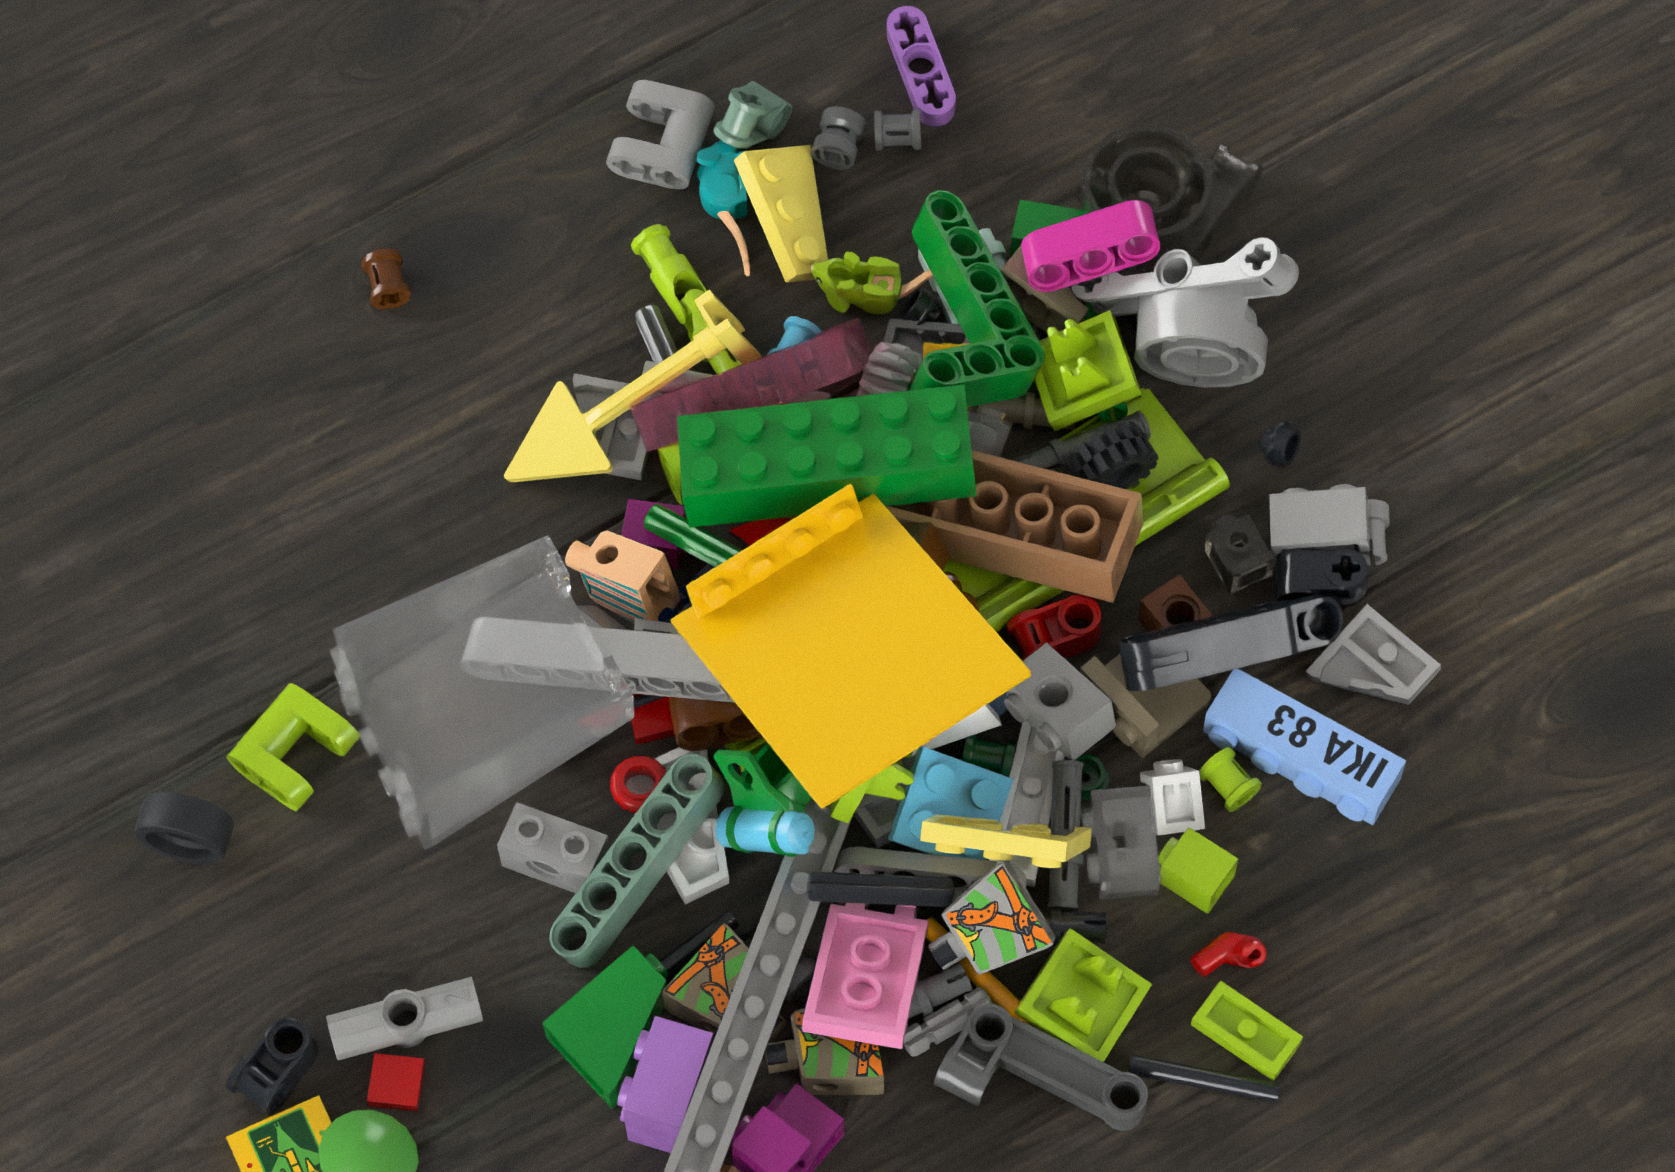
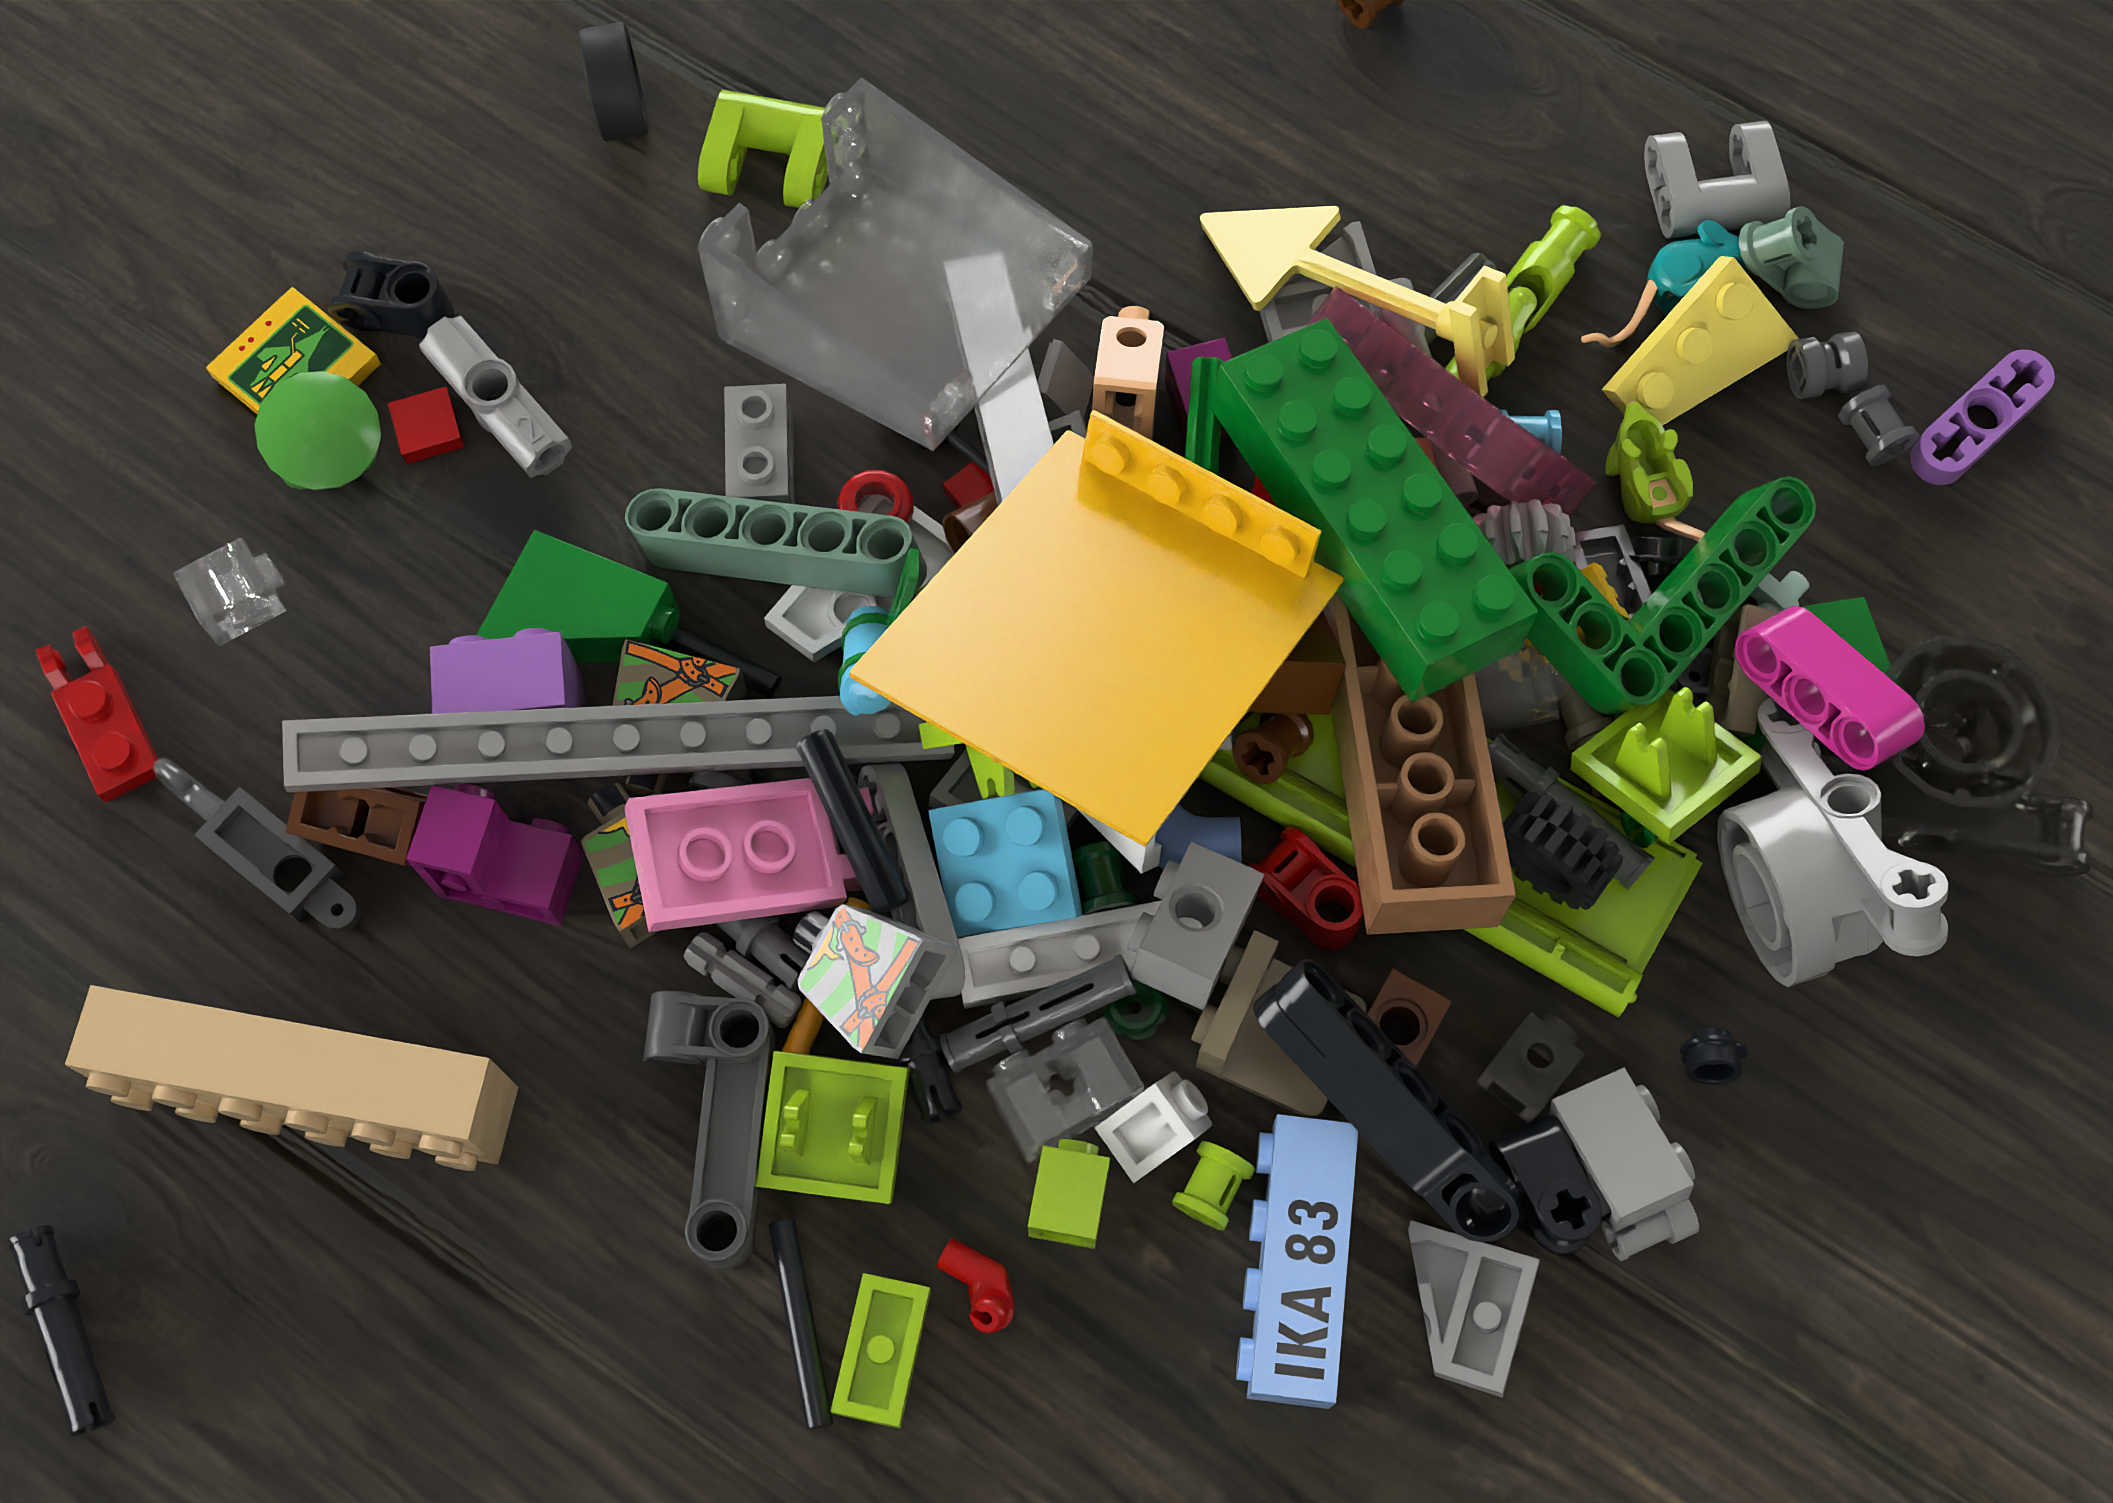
camera: 65 degrees right, 5 degrees up
light yellow wing [920,814,1092,868] -> none

